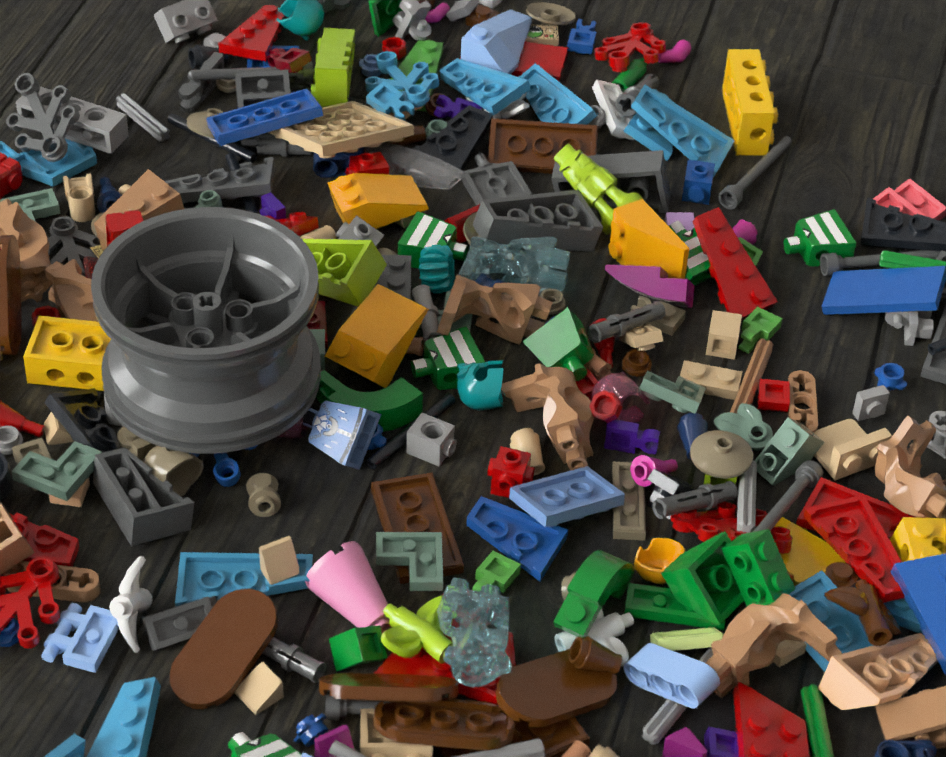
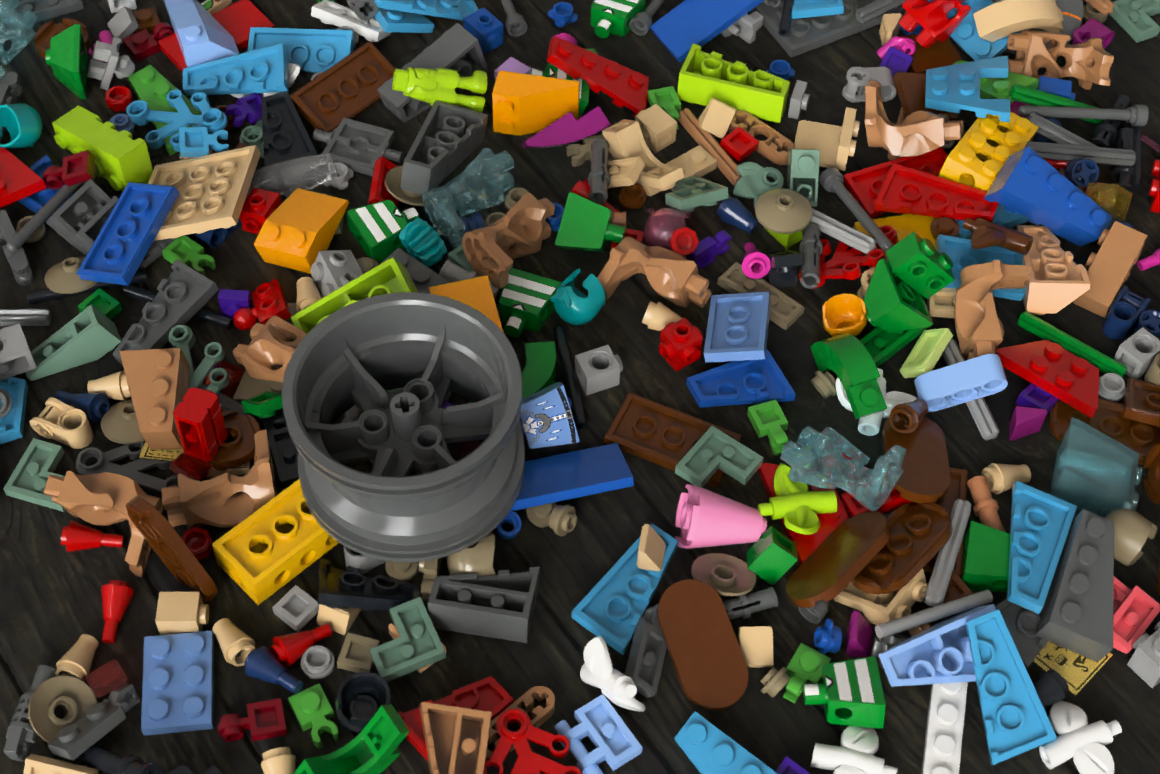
camera: 50 degrees left, 10 degrees up
none -> sand green slope [26,305,121,381]
none -> green plate [77,288,122,320]
none -> dark red plate [122,22,175,62]
none -> bright green plate [162,235,216,276]
none -> light grey plate [272,585,319,632]
none -> light grey plate [322,162,354,190]
none -> blue tile [510,443,634,511]
none -> blue plate [548,2,578,27]
none -> tan arch [602,119,684,196]
none -> lime wedge [677,43,790,123]
none -> dark tan dish [691,553,756,596]
none -> tan slope [698,97,736,139]
none -> dark tan plate [760,666,791,698]
none -> bright green plate [783,643,831,704]

